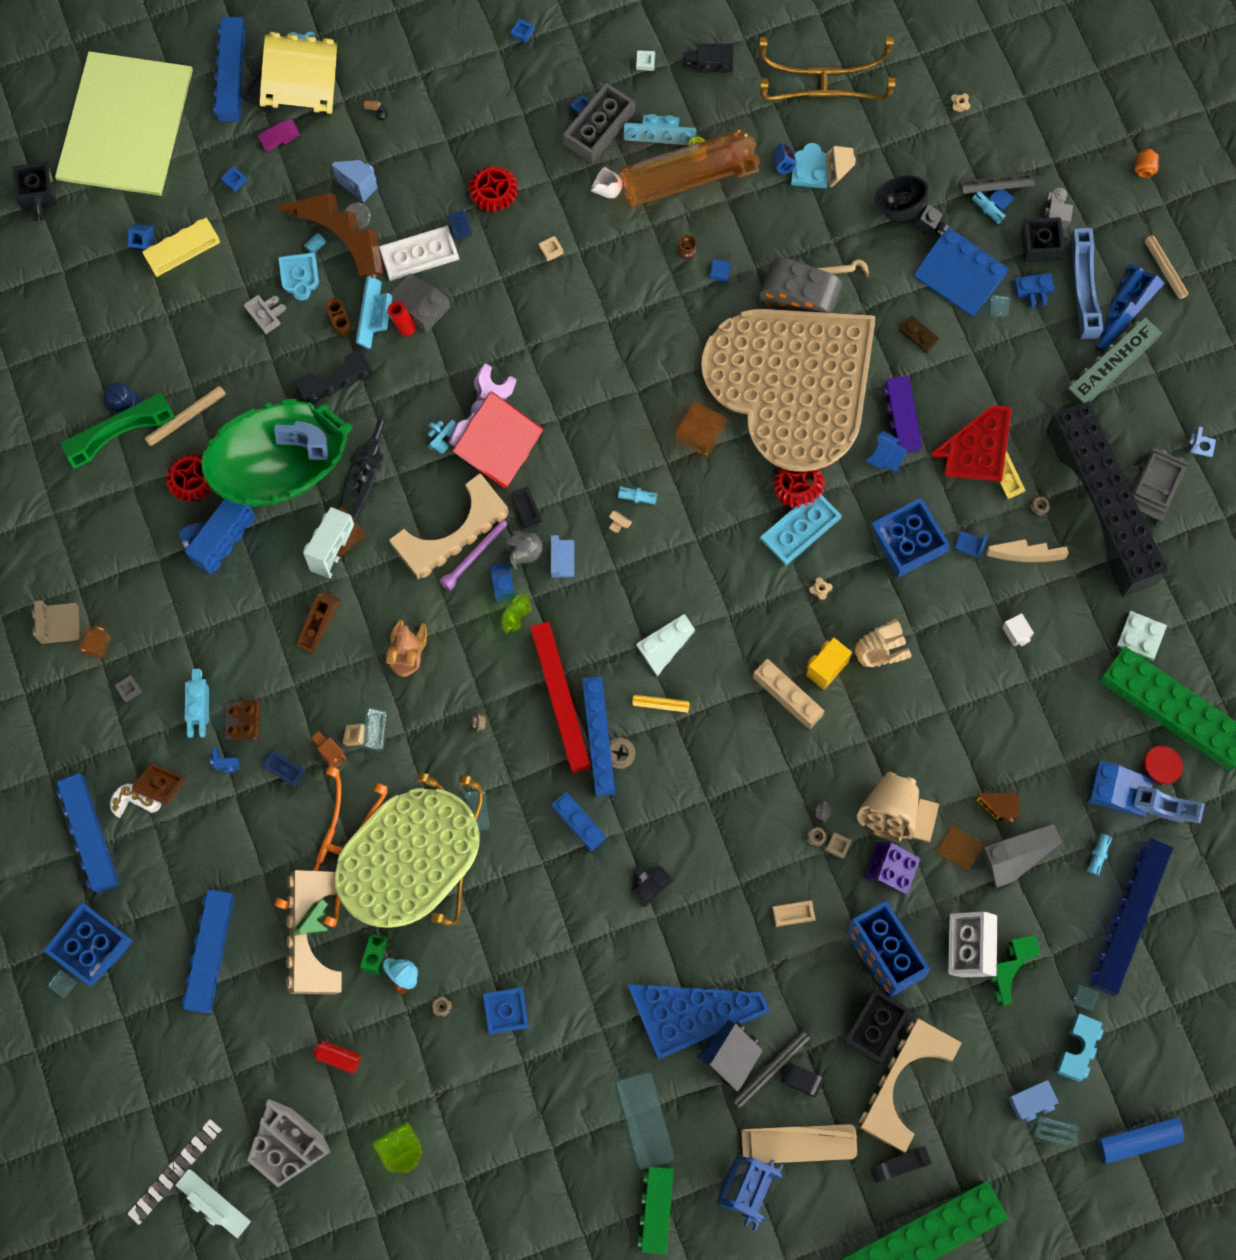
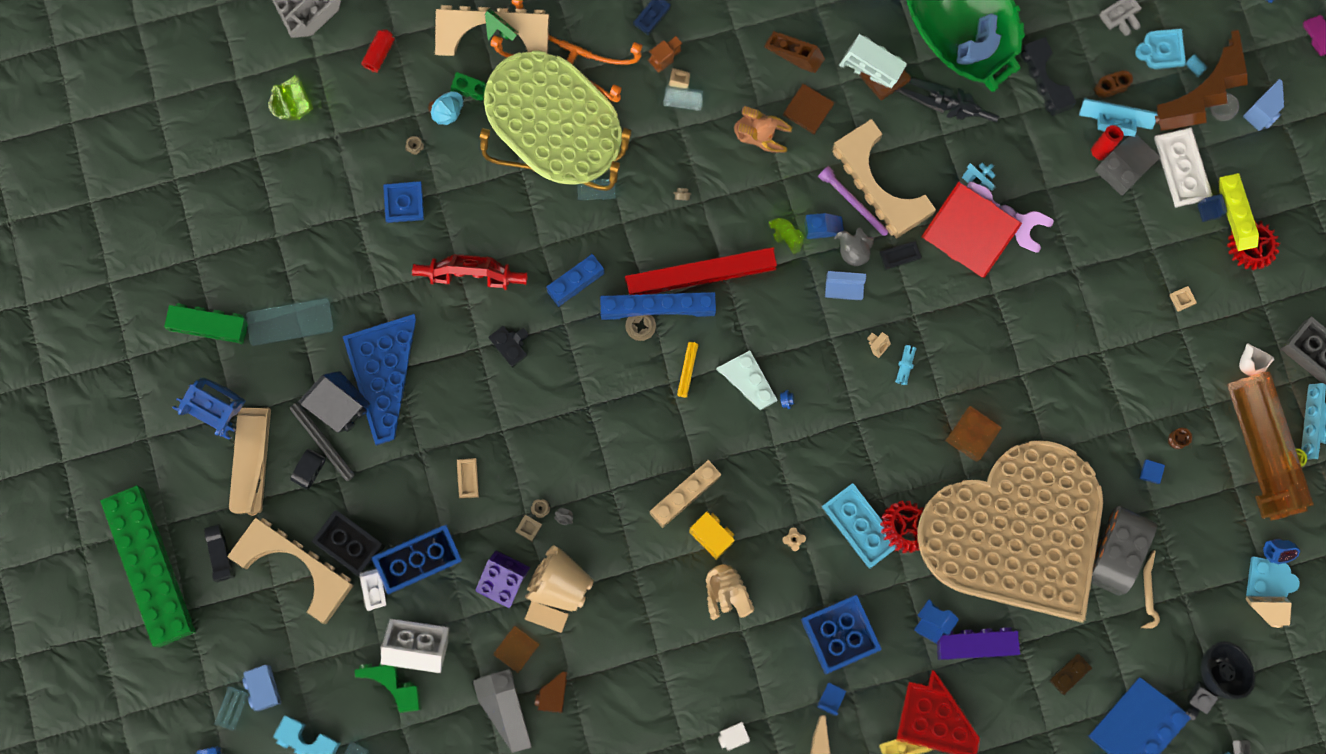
camera: 90 degrees right, 5 degrees up
none -> white plate [360,569,386,611]
none -> red plate [412,254,528,290]
none -> blue plate [780,390,795,409]
none -> reddish brown tile [783,84,834,134]
none -> neon yellow brick [1219,173,1259,251]

